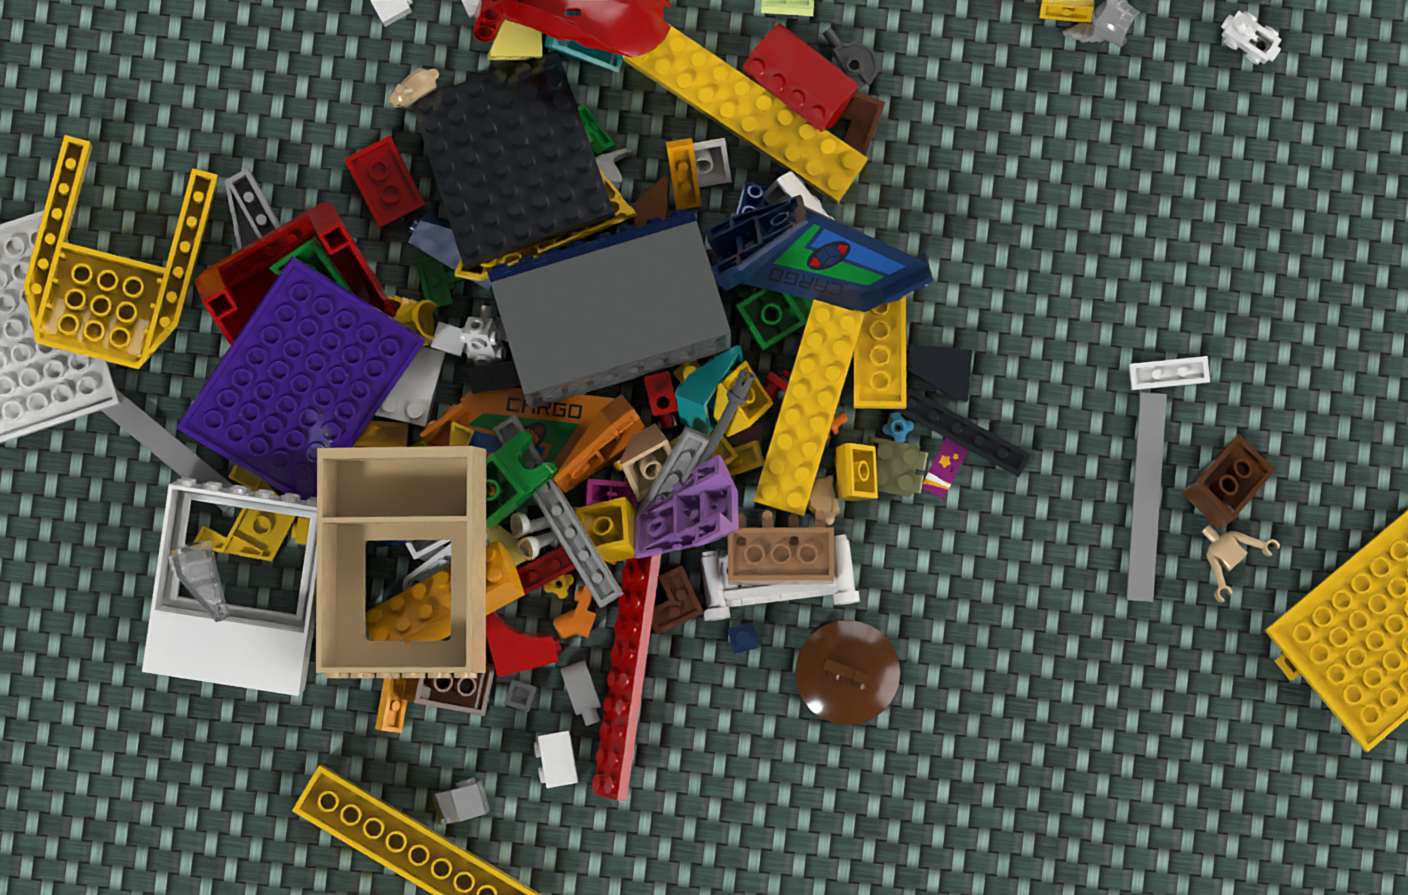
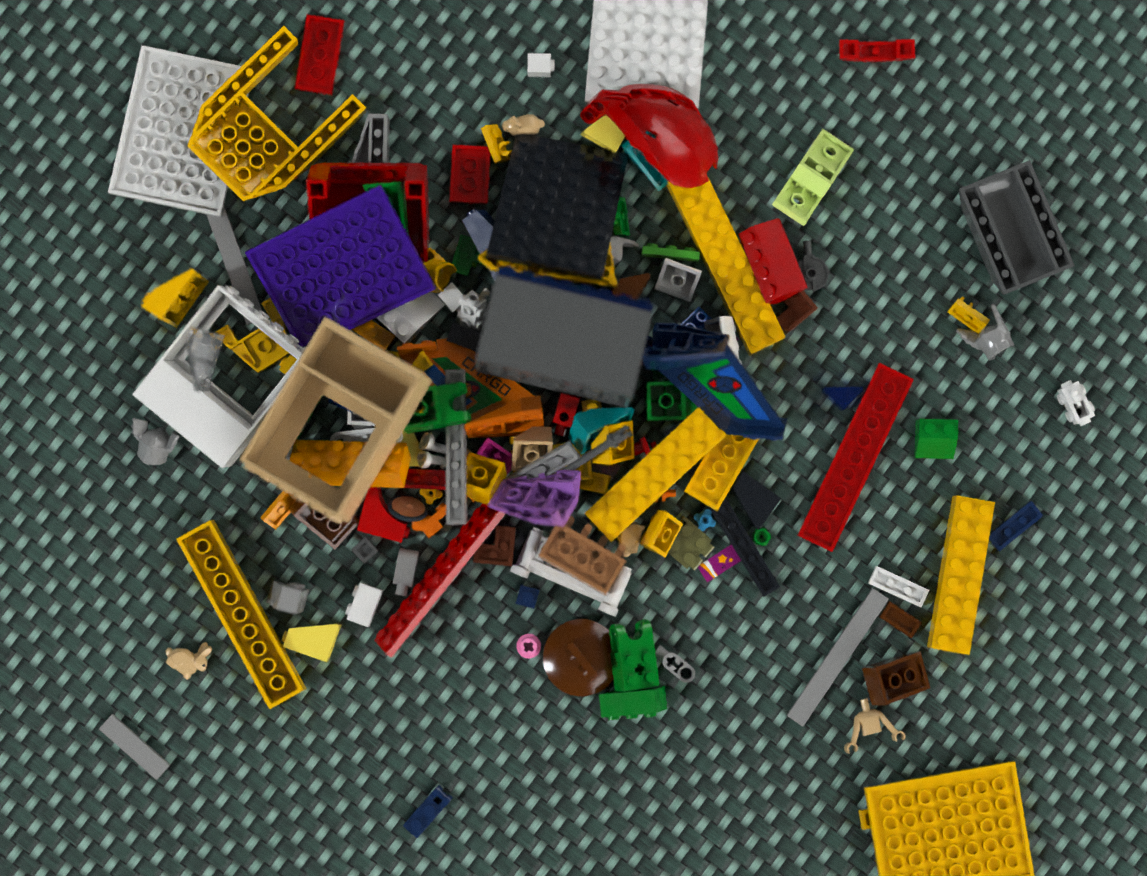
camera: 25 degrees right, 0 degrees up
light orange plate [666,138,702,210] -> none
none -> light grey helmet [131,418,179,465]
none -> yellow slope [142,269,209,328]
none -> light yellow slope [282,623,341,662]
none -> red tile [295,14,345,96]
none -> nougat wheel [388,495,428,522]
none -> yellow plate [481,124,512,163]
none -> bright pink piece [516,634,541,659]
none -> green wedge [599,686,667,720]
none -> green brick [609,619,660,691]
none -> bright green plate [641,243,700,262]
none -> light grey piece [655,645,695,682]
none -> green plate [752,527,771,546]
none -> red plate [797,363,914,552]
none -> clear blue slope [822,387,863,411]
none -> reddish brown tile [879,601,922,638]
none -> green slope [915,419,958,459]
none -> yellow brick [927,495,995,655]
none -> dark blue plate [989,501,1043,552]

